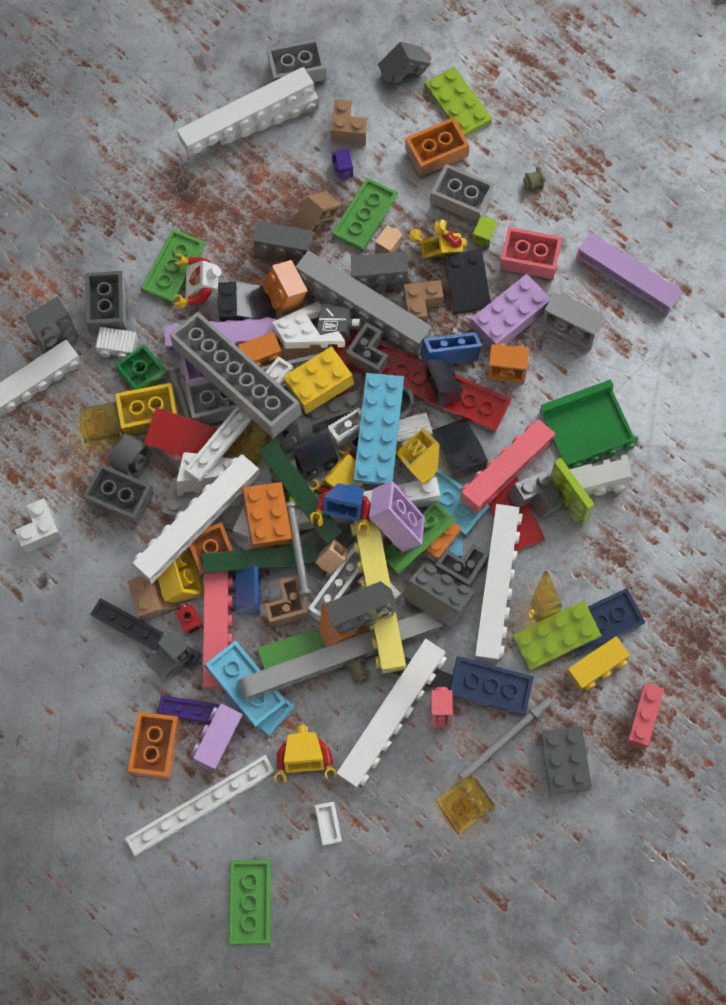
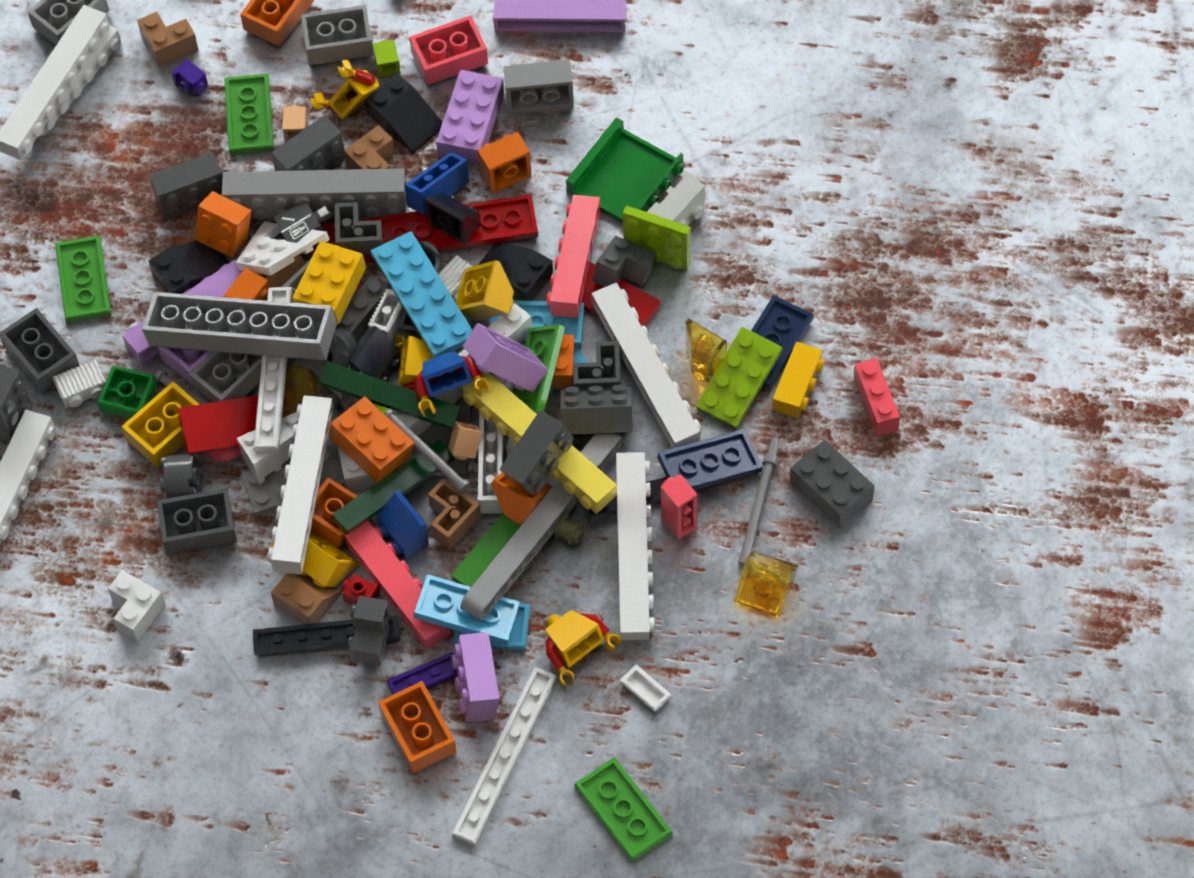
camera: 35 degrees left, 10 degrees down
clear yellow slope [79,401,122,444] -> none
torso [174,254,221,309] -> none
medium nougat brick [290,192,341,236] -> none

